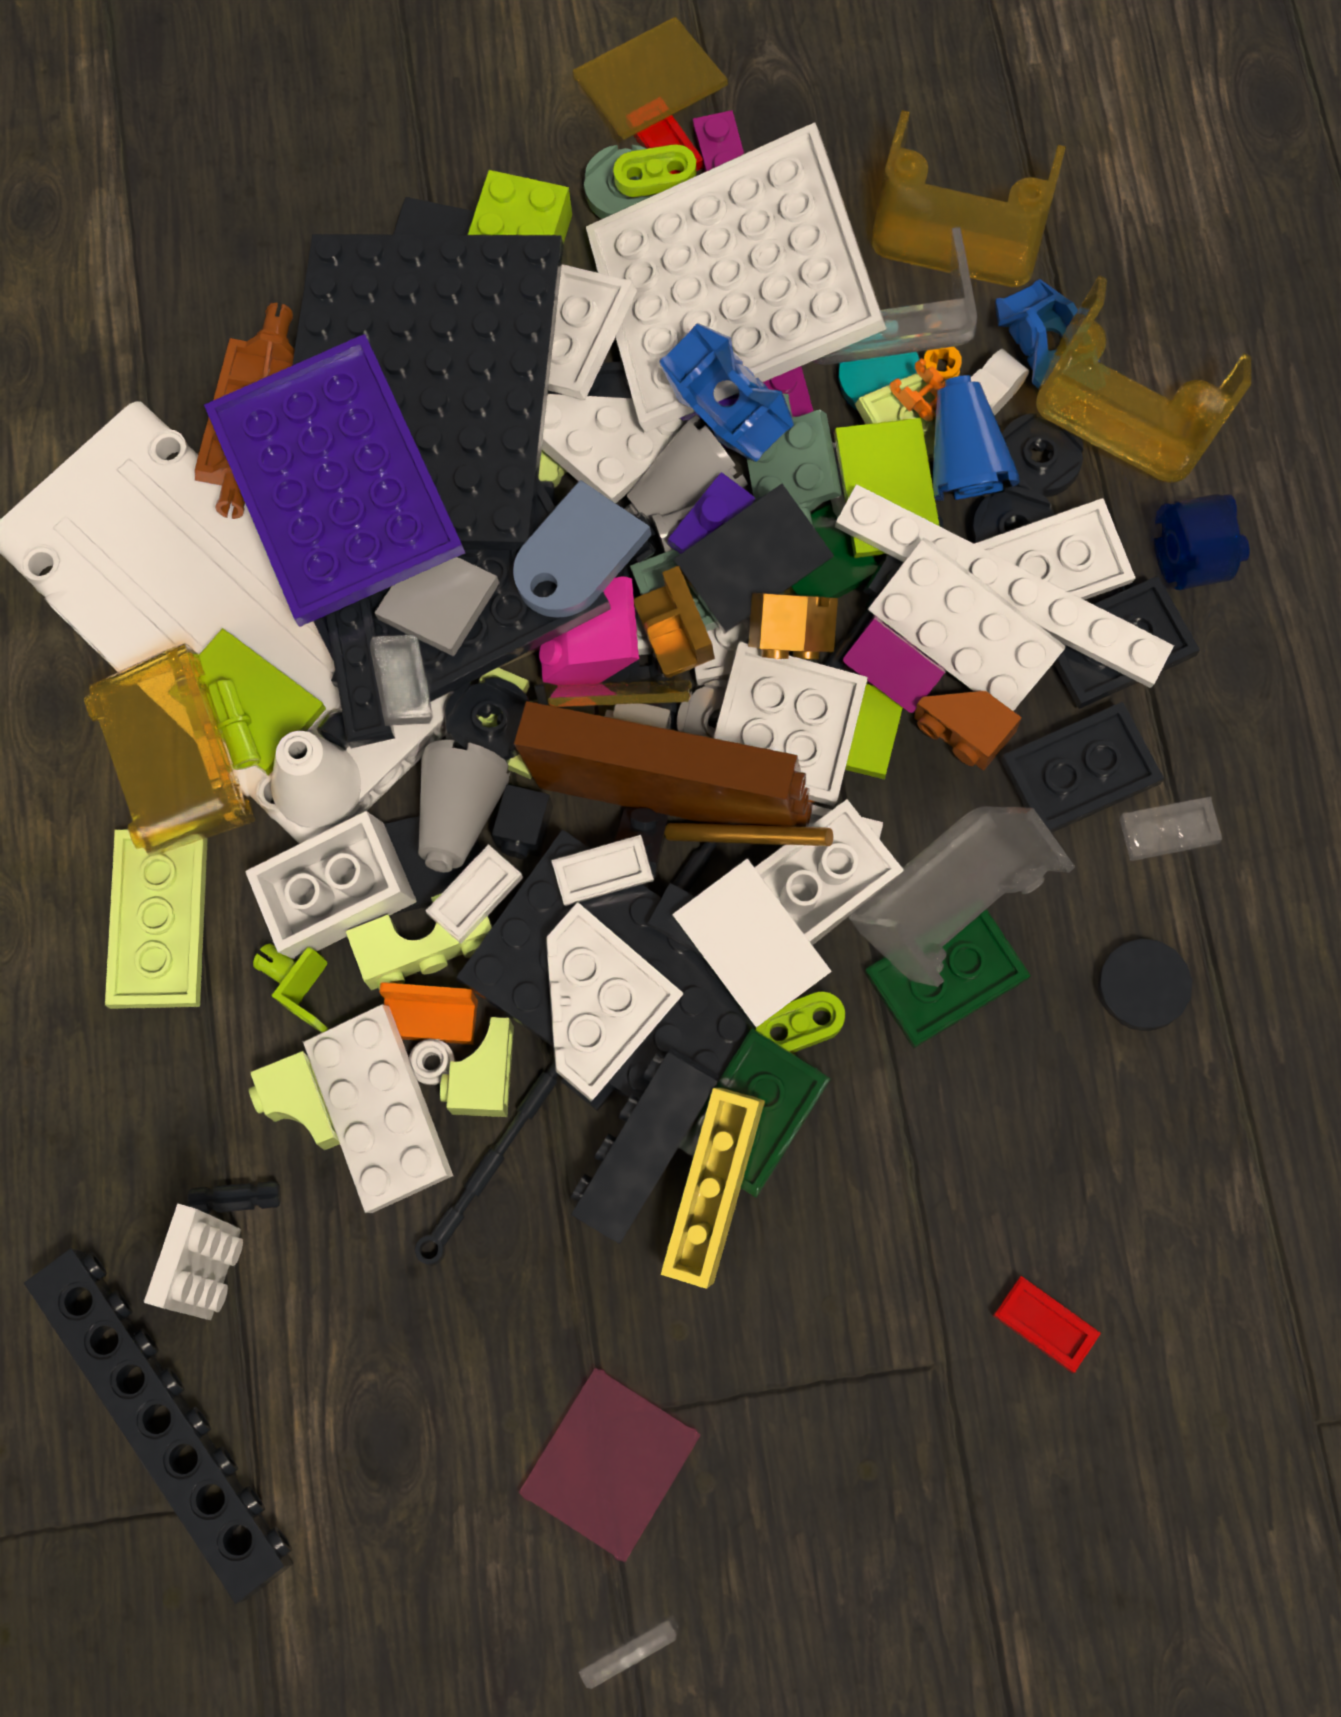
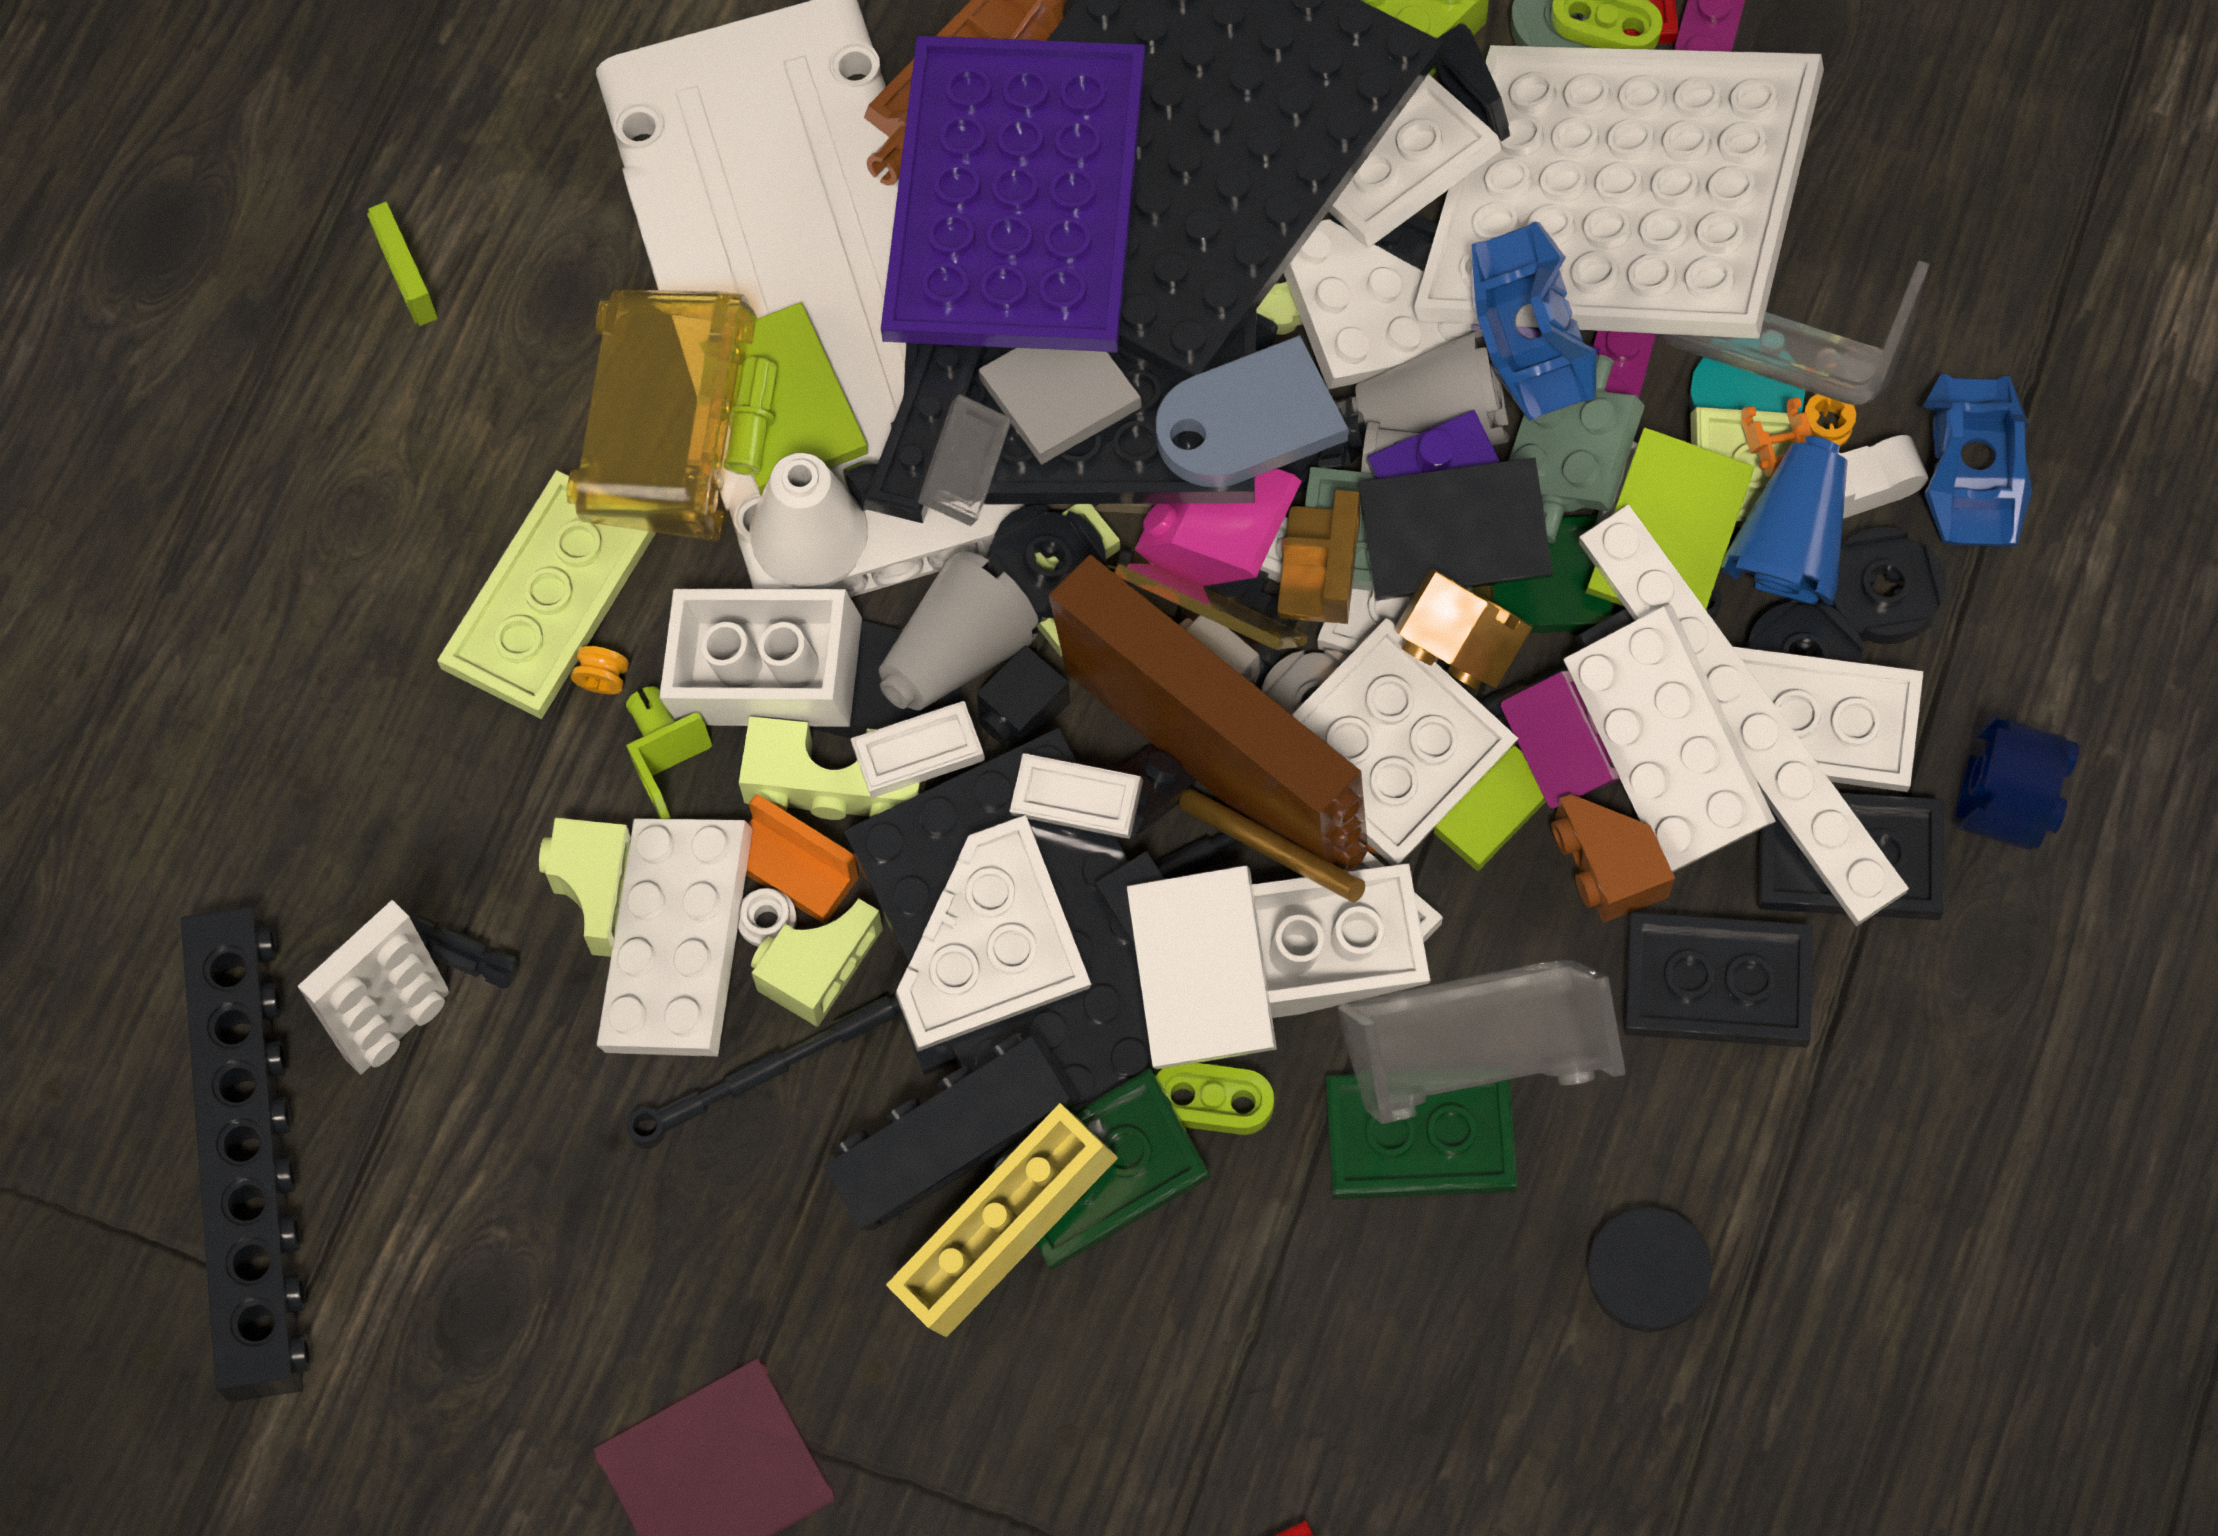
camera: 25 degrees right, 5 degrees down
clear yellow windscreen [872,110,1066,287] -> none
clear yellow windscreen [1036,275,1252,483] -> none
clear plate [1120,796,1222,861] -> none
none -> light orange bush [571,646,629,695]
none -> black slope [1435,23,1511,142]

